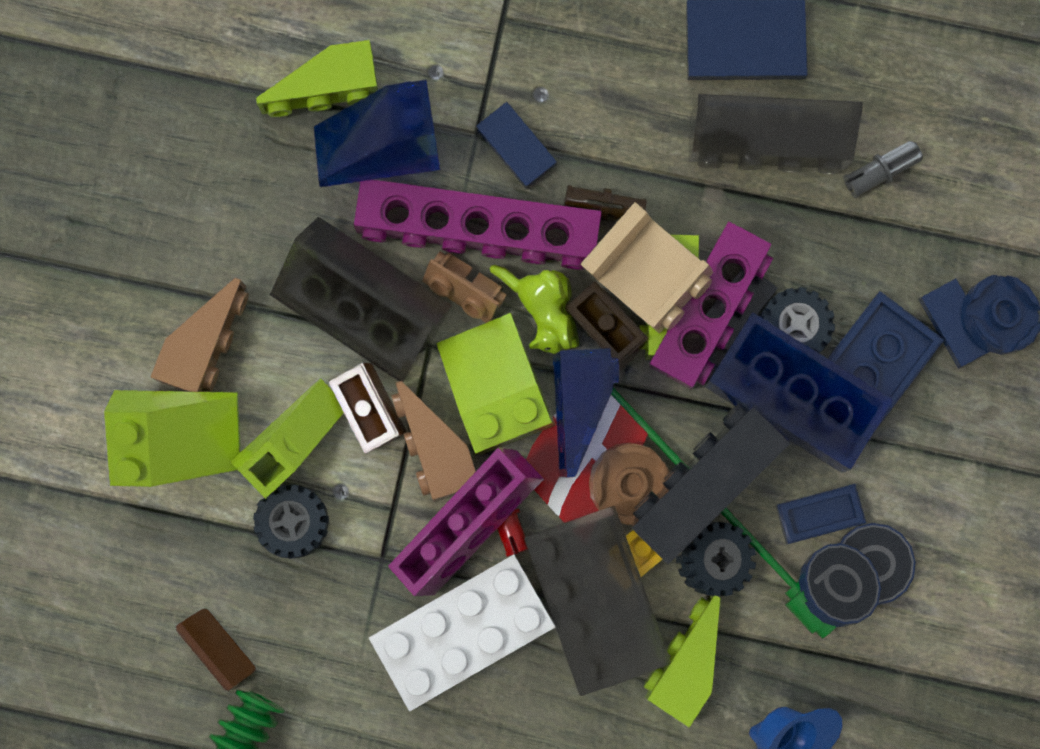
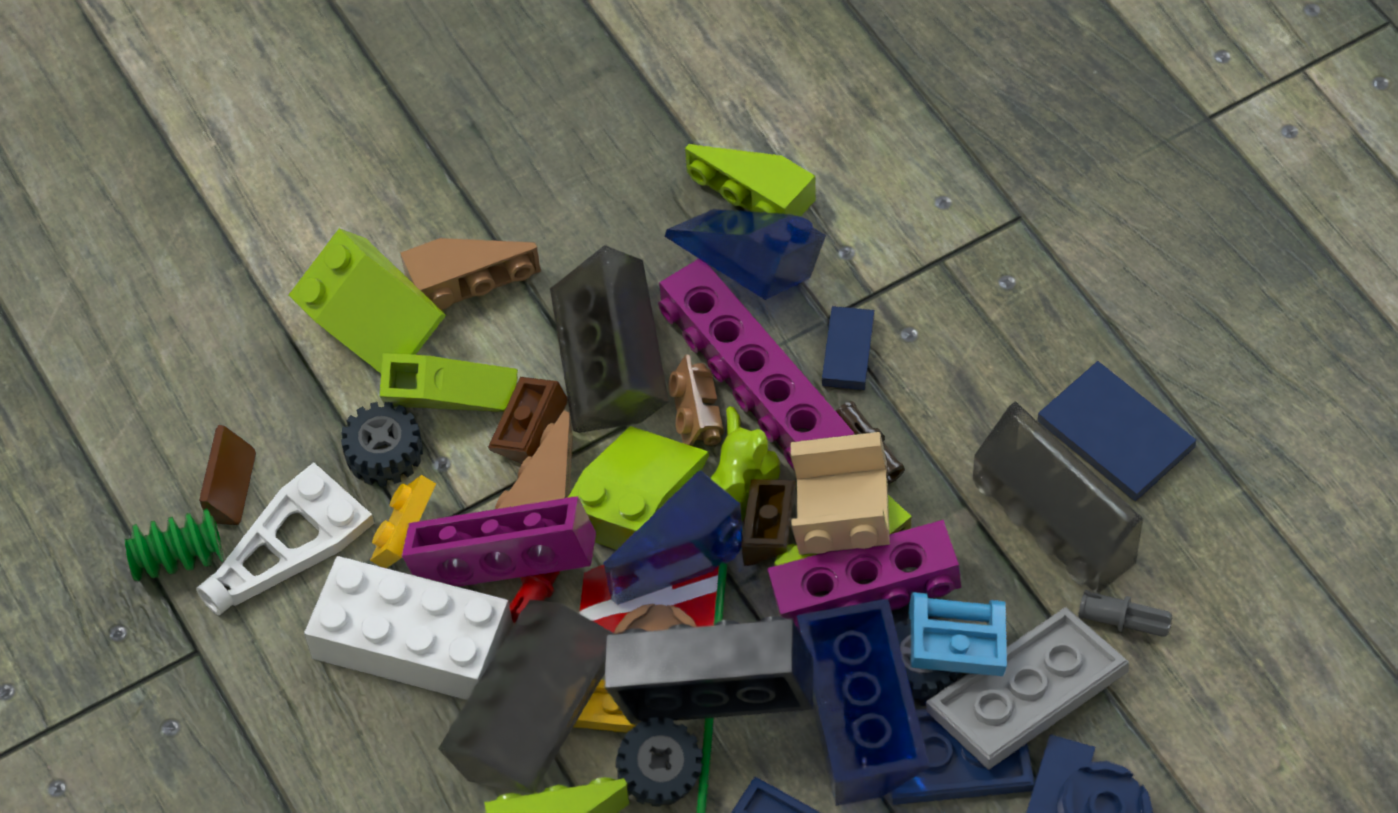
camera: 55 degrees right, 25 degrees down
none -> white plate [196,462,374,616]
none -> yellow plate [370,475,436,568]
none -> dark azure plate [909,592,1007,676]
none -> light grey tile [927,607,1129,769]

